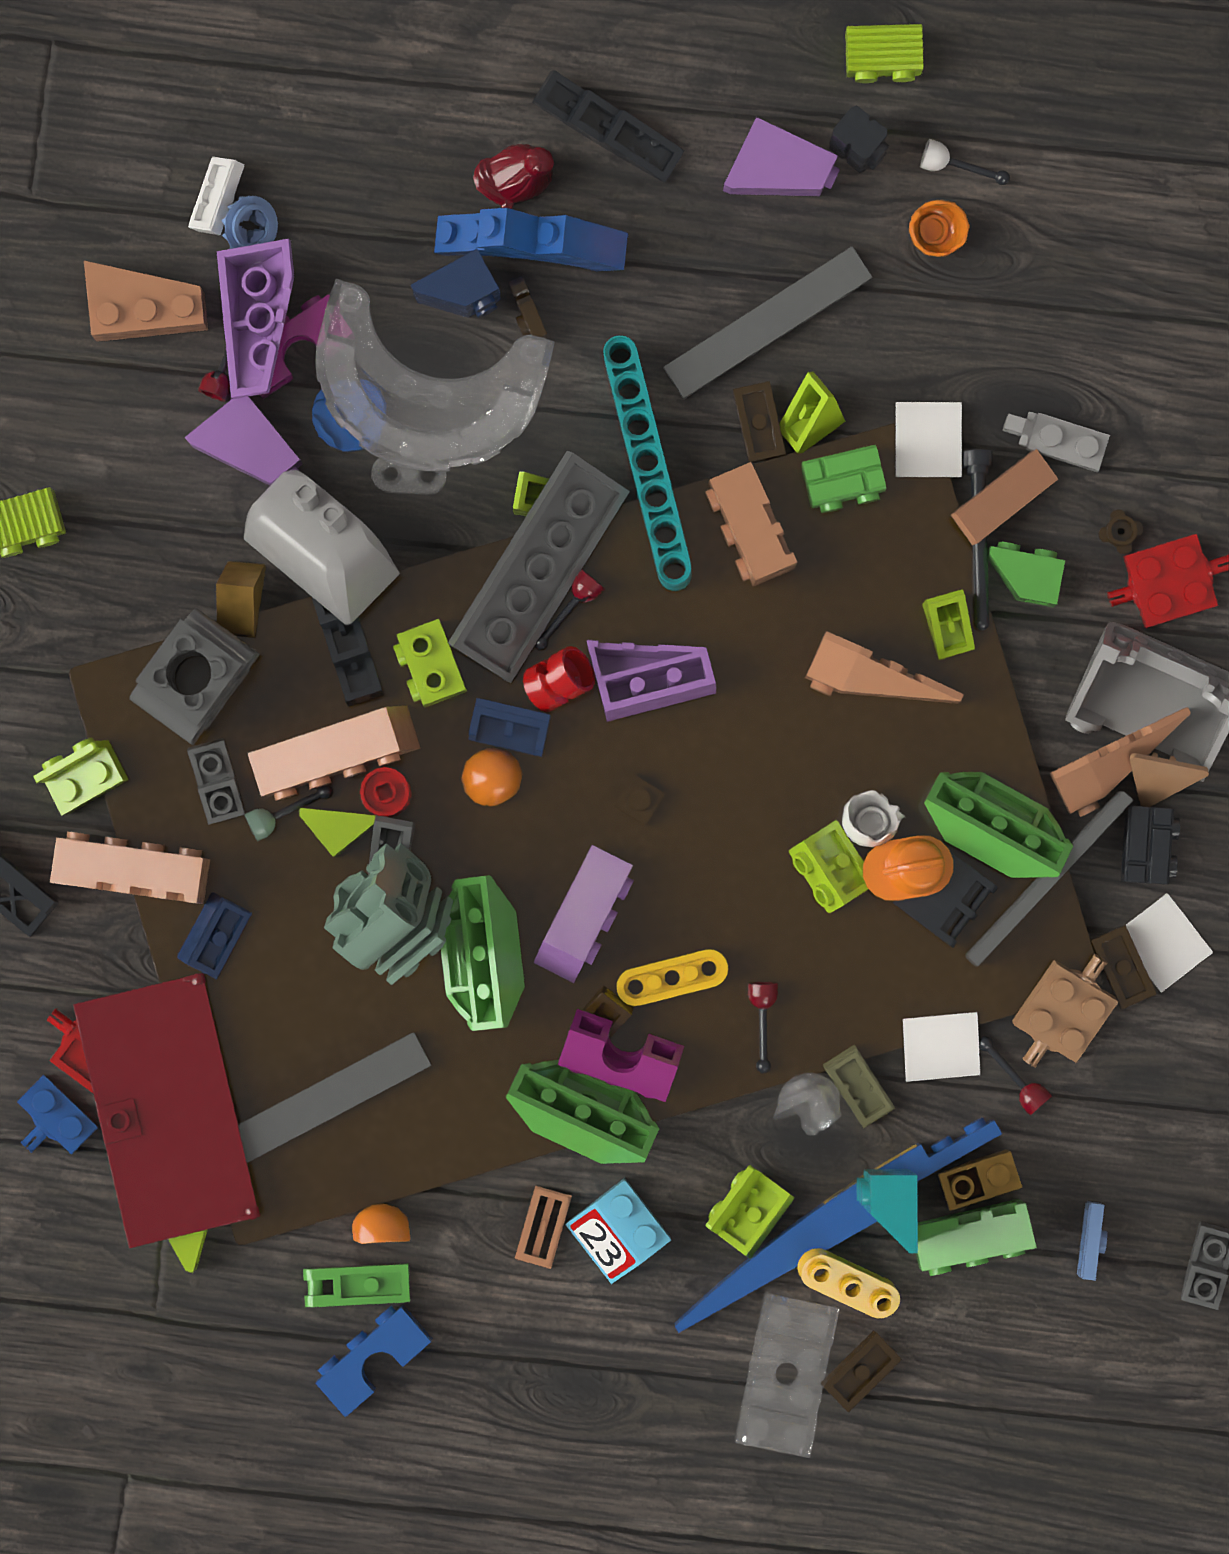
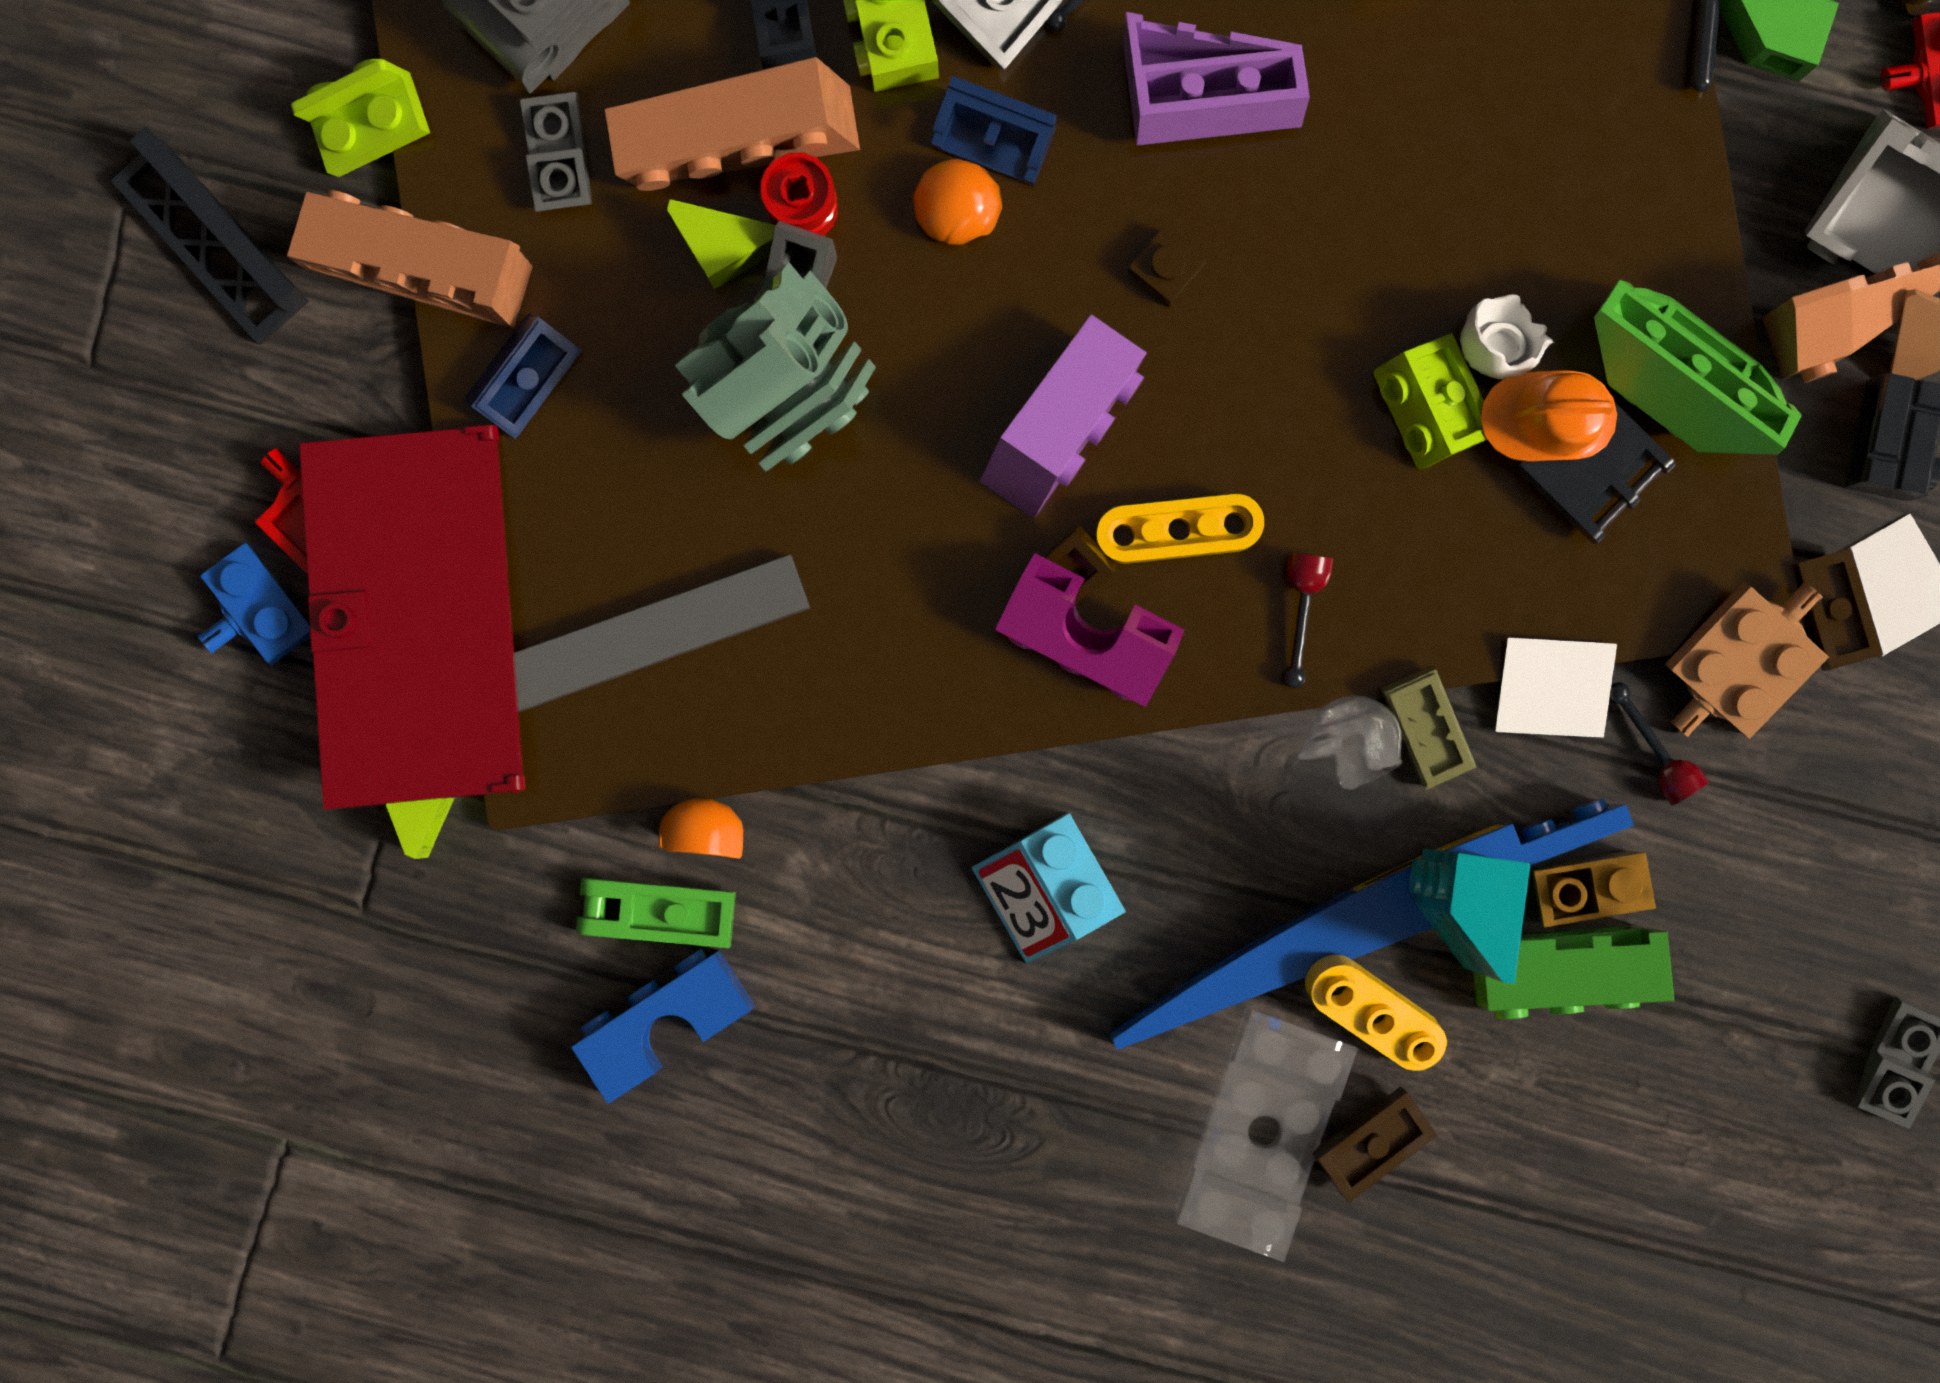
camera: 10 degrees right, 0 degrees up
hinge [244,784,333,842] -> none
bright green wedge [441,875,525,1031] -> none
bright green wedge [506,1059,659,1164] -> none
nougat tile [515,1185,572,1269] -> none
red wheel [523,646,595,712] -> none
lime bracket [706,1165,795,1258] -> none
nougat wedge [805,631,964,703] -> none
lime slope [922,589,975,660] -> none
dark grey tile [965,791,1133,966] -> none
medium blue plate [1077,1201,1107,1281] -> none

